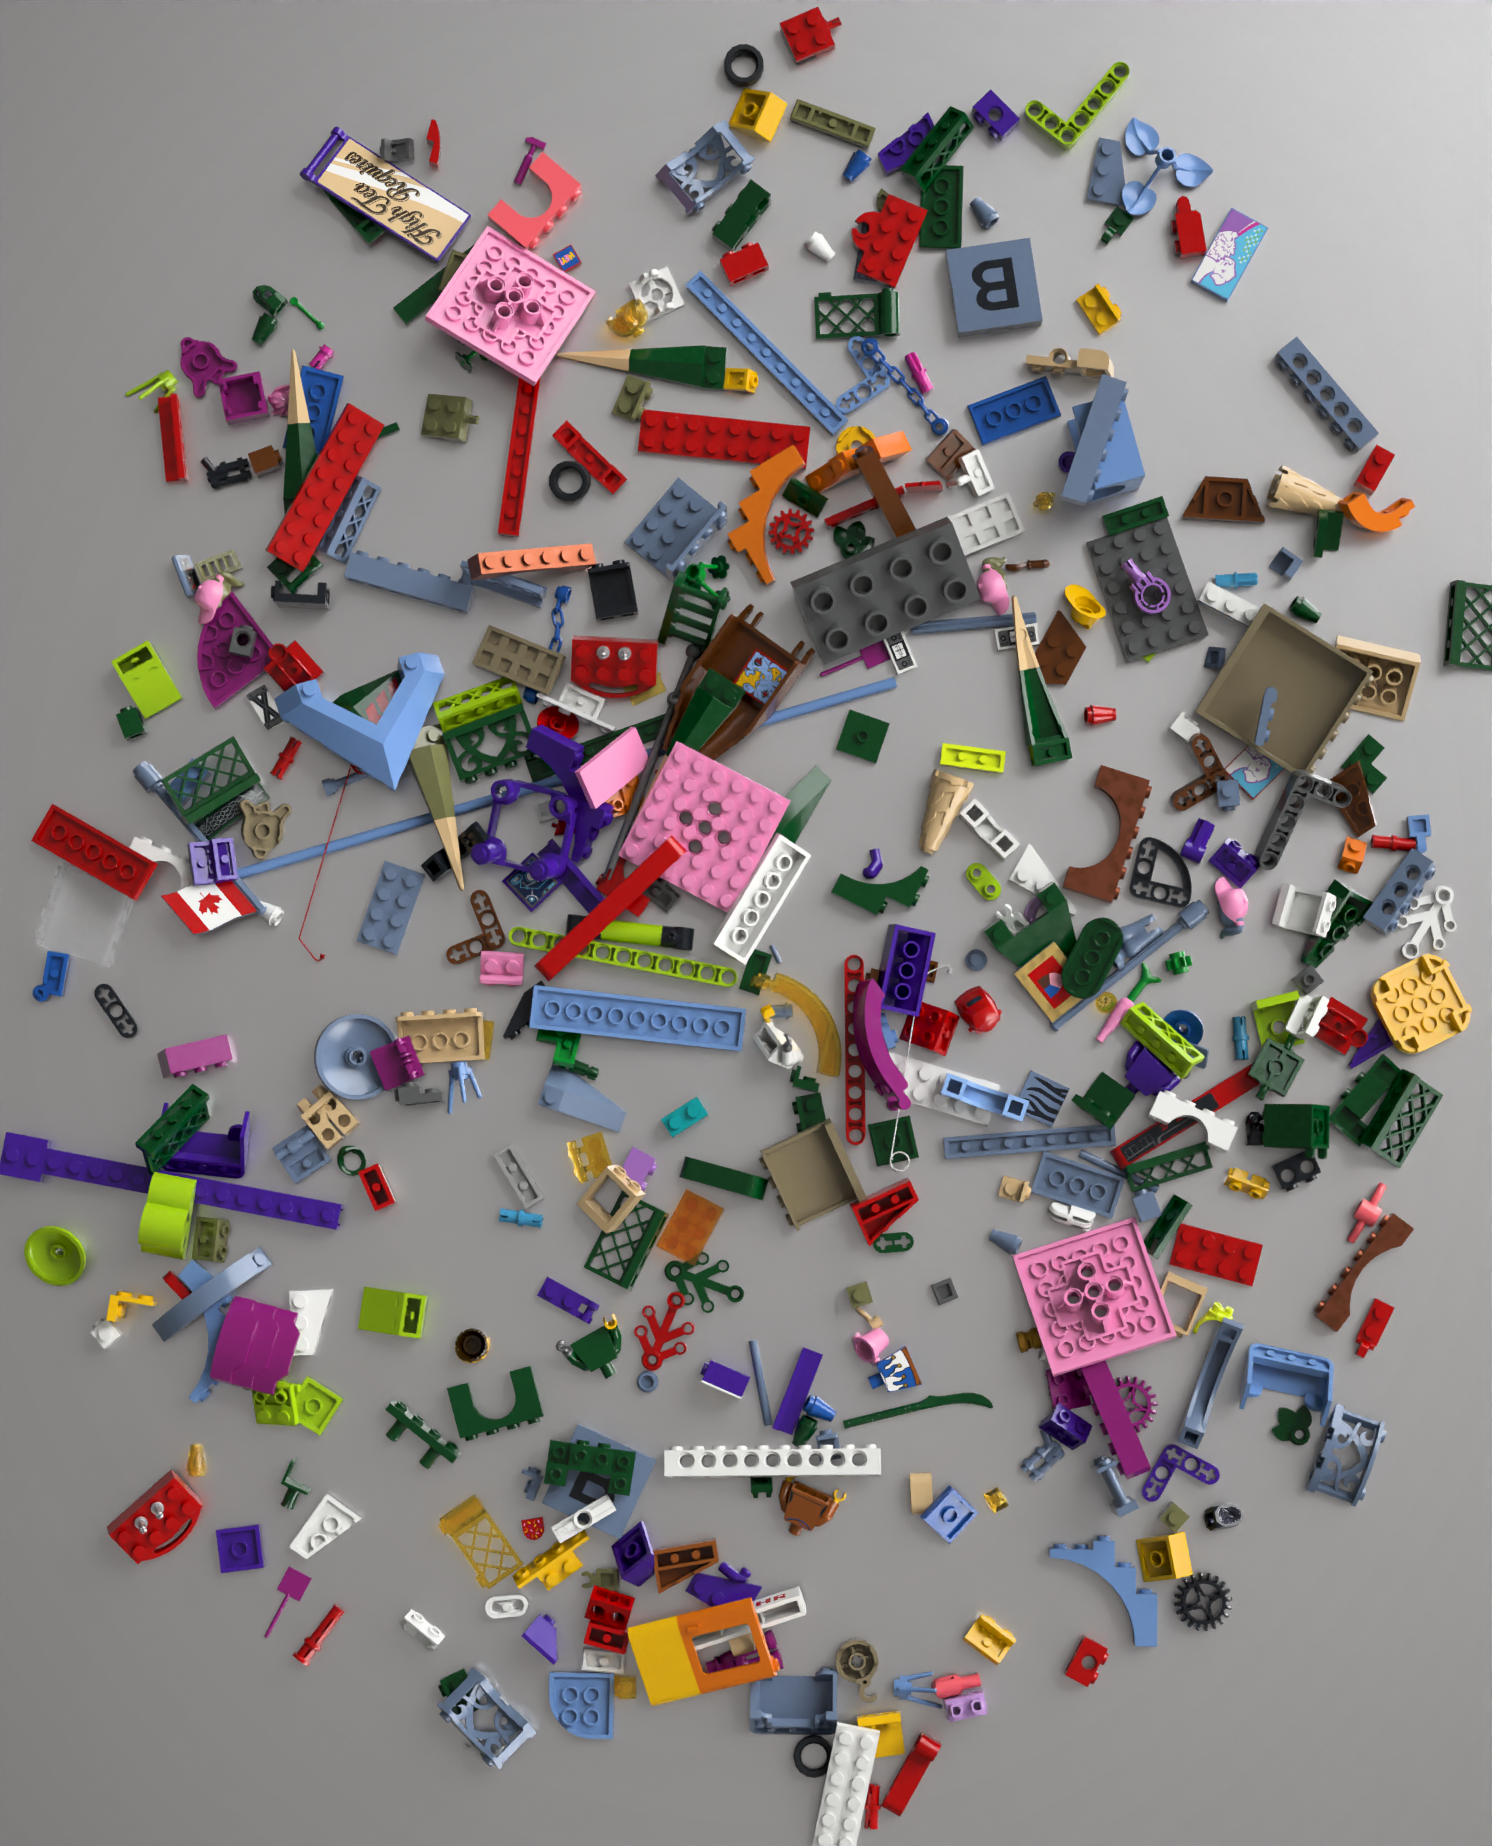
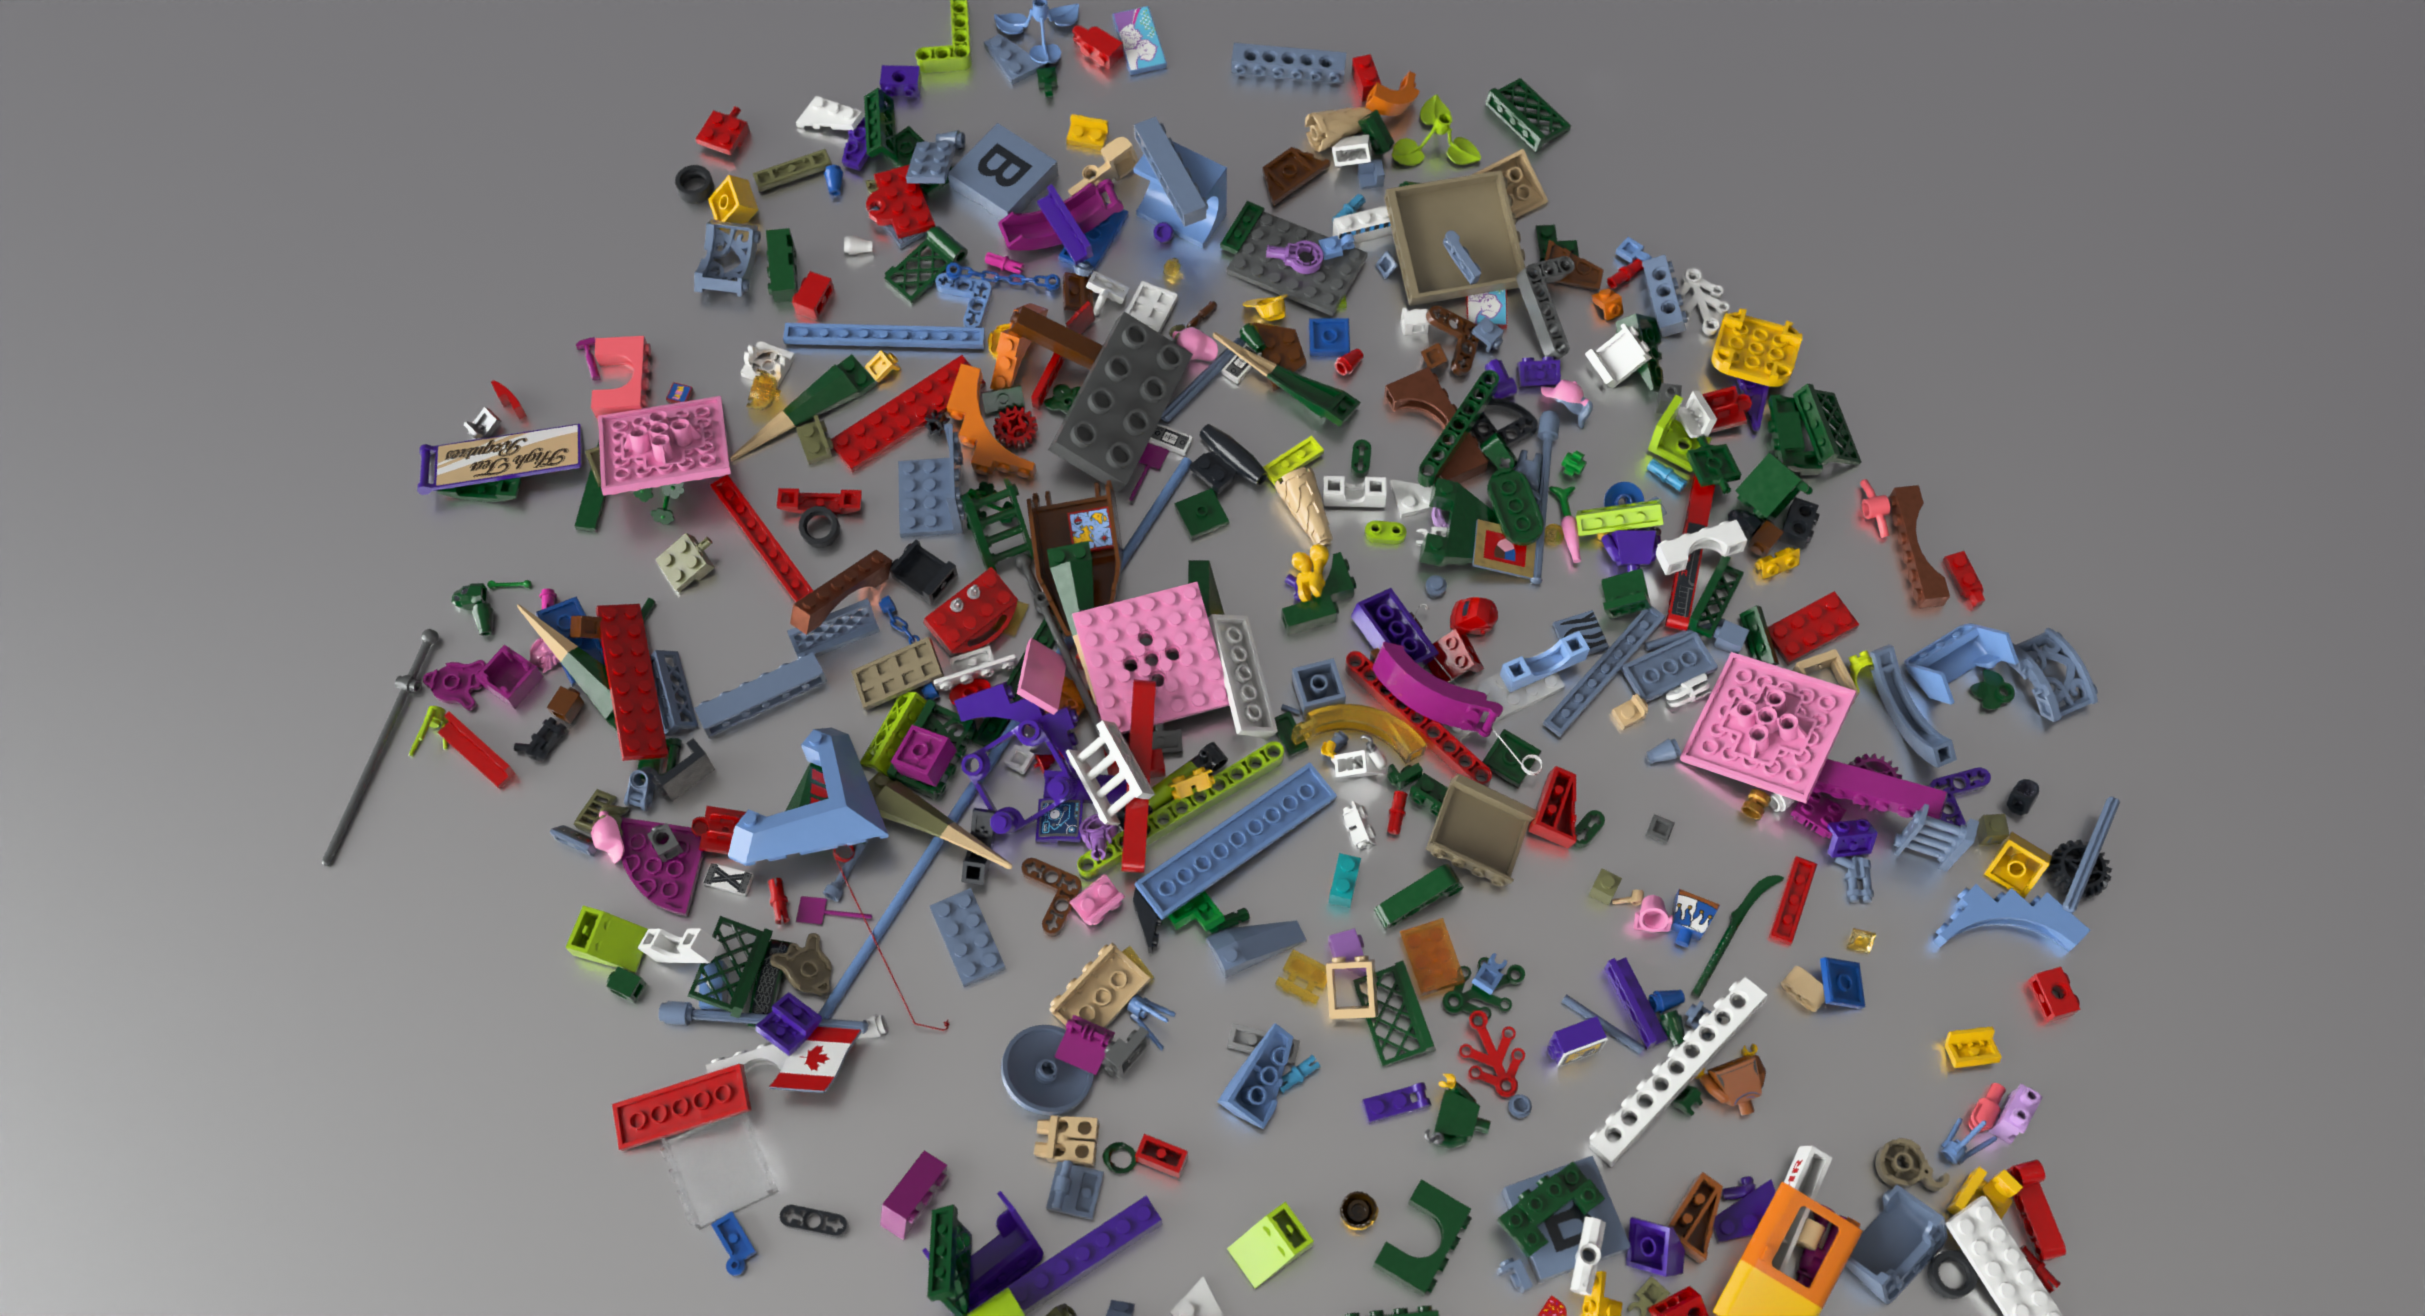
camera: 45 degrees left, 20 degrees down
none -> dark grey bar [322,629,439,866]
none -> reddish brown panel [570,616,602,639]
none -> sand blue piece [624,767,655,811]
none -> white arch [638,928,720,963]
none -> white wing [796,96,864,130]
none -> magenta piece [796,896,873,925]
none -> magenta container [891,725,957,787]
none -> sand blue plate [906,141,956,183]
none -> black gear [924,410,950,436]
none -> magenta windscreen [998,179,1124,251]
none -> dark purple fence [1037,184,1093,265]
none -> white fence [1066,720,1155,826]
none -> sand blue plate [1074,261,1094,277]
none -> medium lavender pin [1079,814,1118,861]
none -> yellow hinge [1167,767,1215,800]
none -> black plate [1190,424,1268,494]
none -> medium blue wedge [1217,1023,1293,1129]
none -> dark green cone [1239,323,1266,353]
none -> sand blue brick [1291,658,1346,717]
none -> yellow piece [1292,544,1329,602]
none -> blue tile [1309,318,1350,356]
none -> medium blue plate [1318,234,1355,260]
none -> white torso [1332,135,1372,167]
none -> white hinge [1343,801,1376,849]
none -> dark green beam [1351,439,1371,478]
none -> red axle [1387,791,1408,835]
none -> lime plant [1391,94,1481,166]
none -> dark green beam [1417,370,1499,487]
none -> reddish brown panel [1421,342,1449,370]
none -> medium blue plate [1471,953,1507,995]
none -> dark green piece [1480,432,1517,470]
none -> reddish brown brick [1748,520,1784,557]
none -> red tile [1769,856,1817,946]
none -> yellow bracket [1981,1169,2023,1208]
none -> sand blue axle [2062,796,2120,913]

